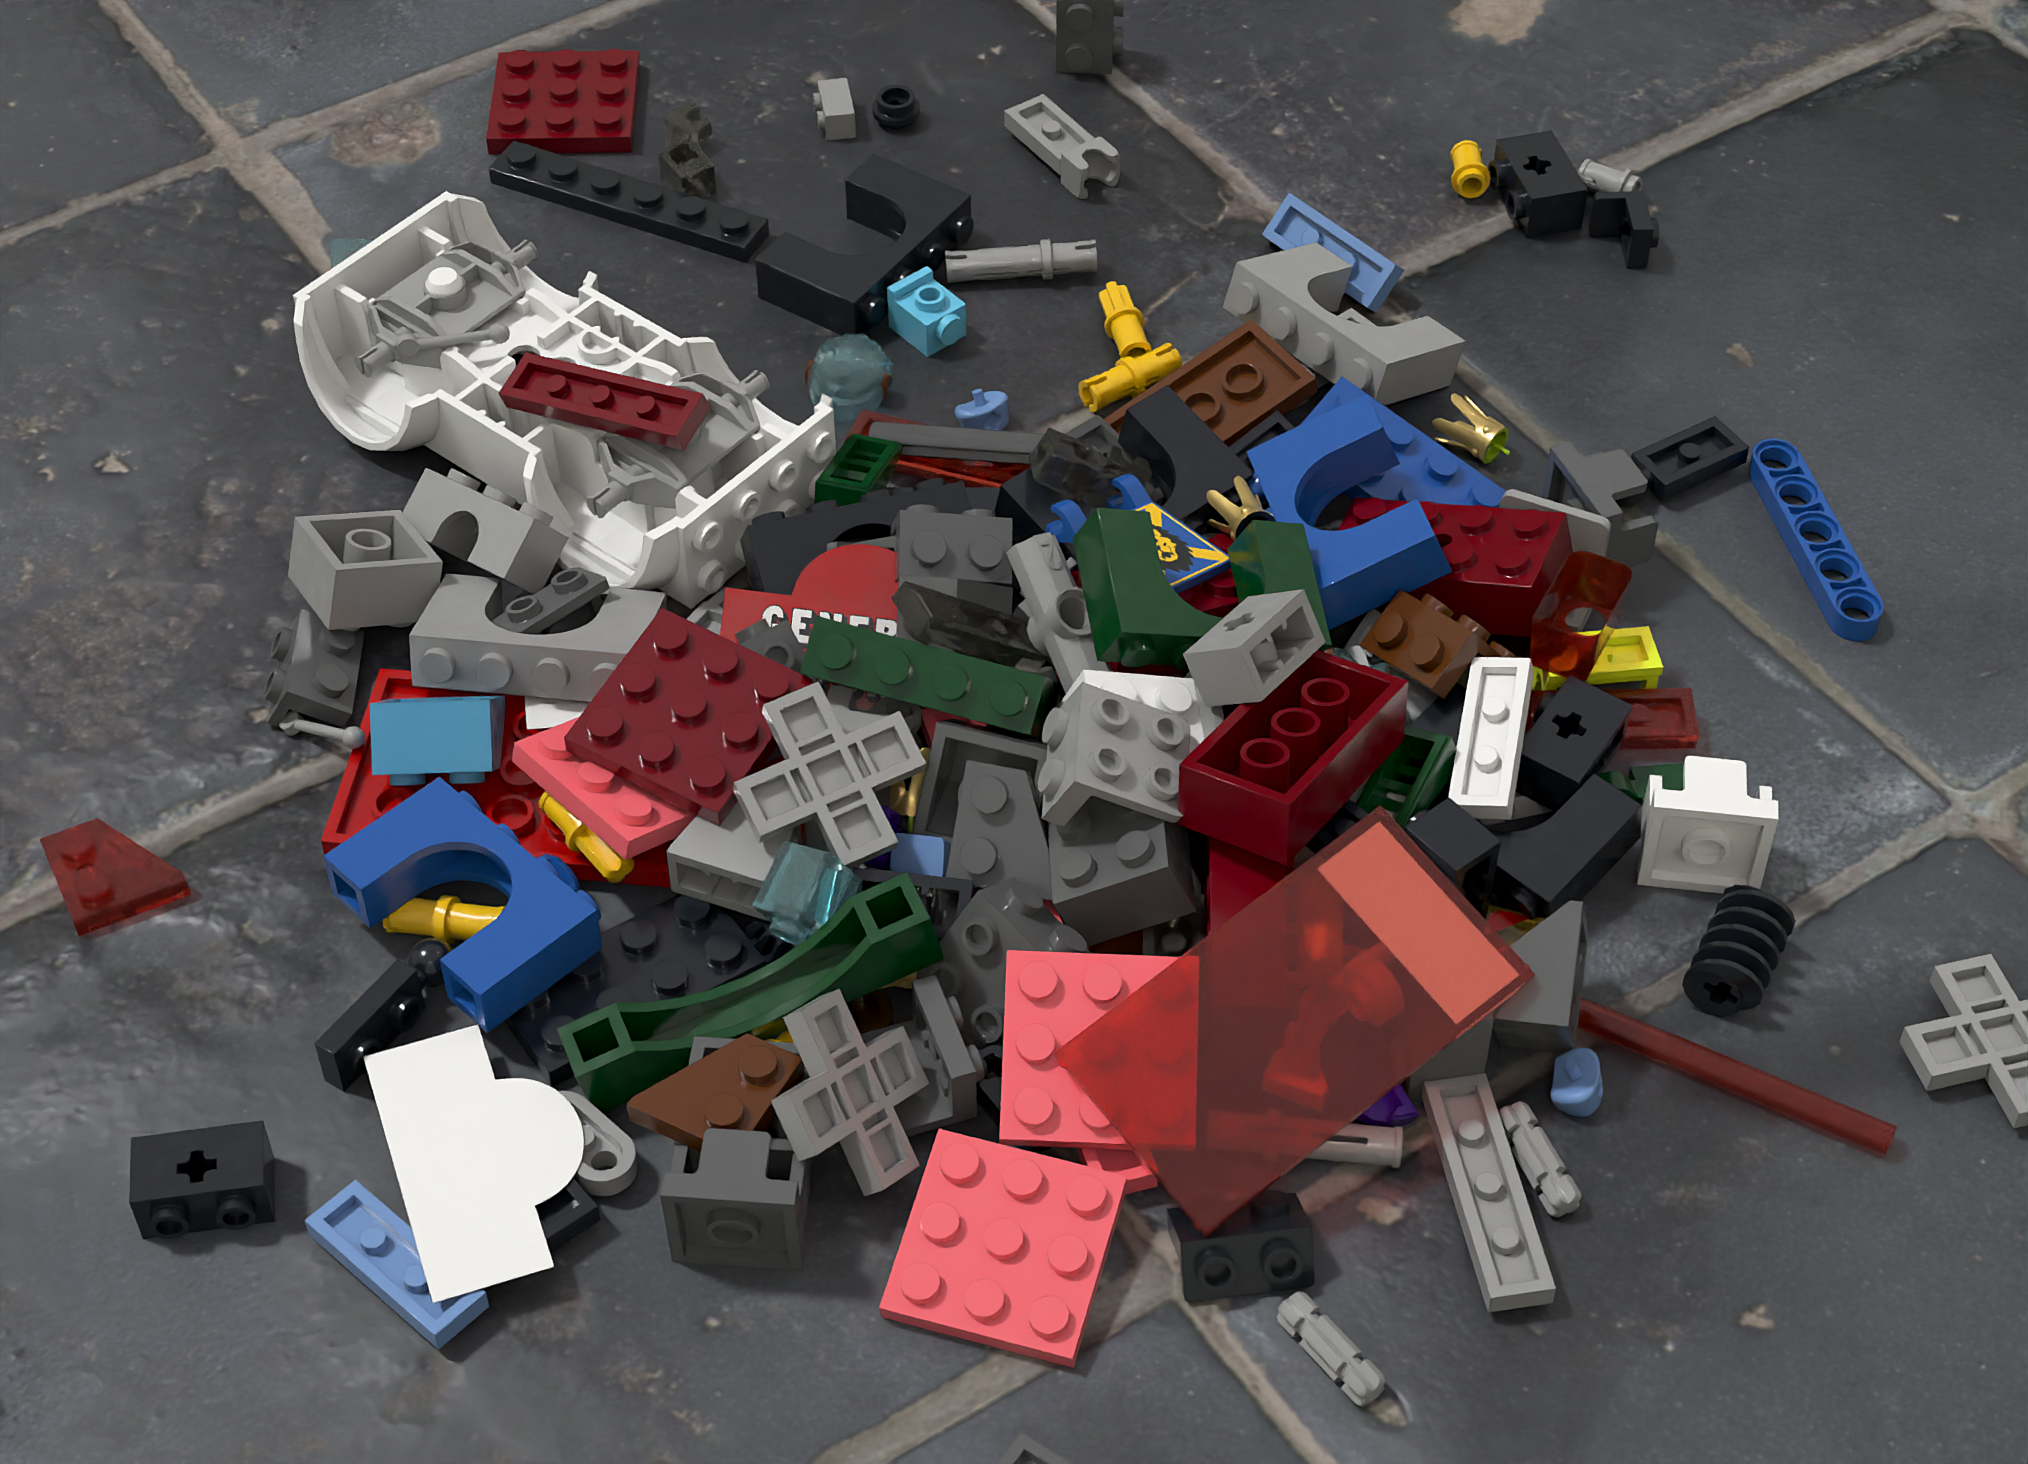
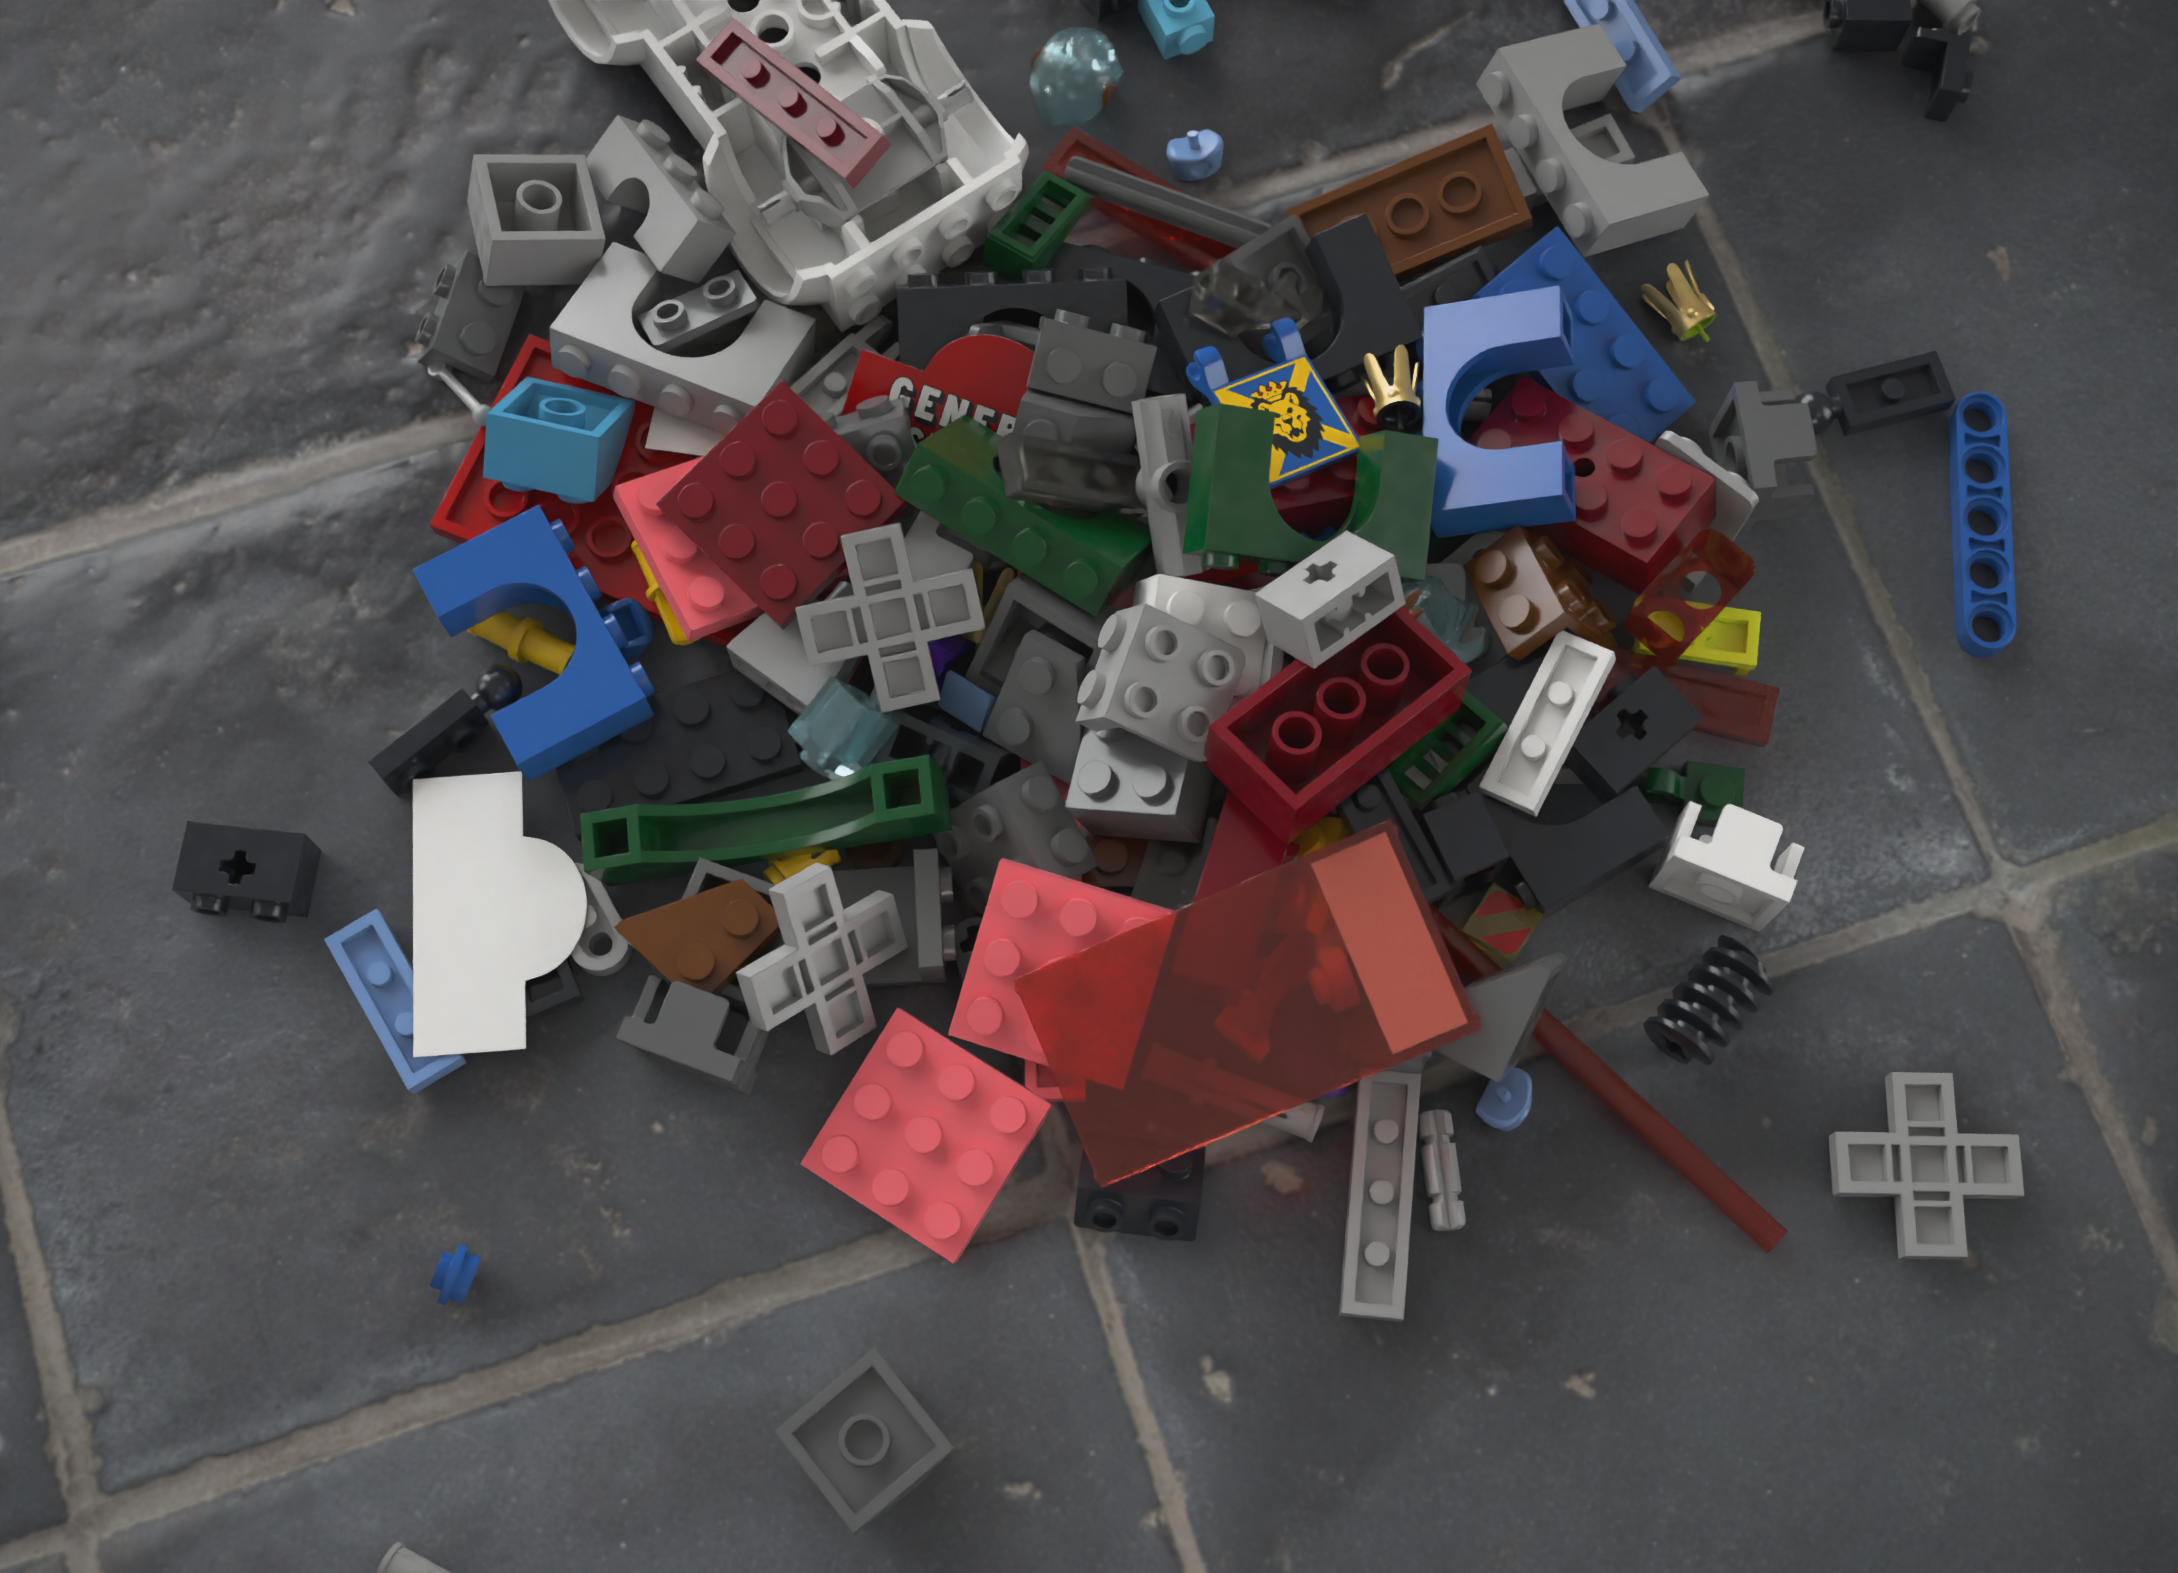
camera: 15 degrees right, 25 degrees up
clear red wing [40,818,191,936] -> none
yellow pin [1078,343,1183,412] -> none
yellow axle [1099,281,1152,359] -> none
light grey axle [1277,1291,1386,1406] -> none

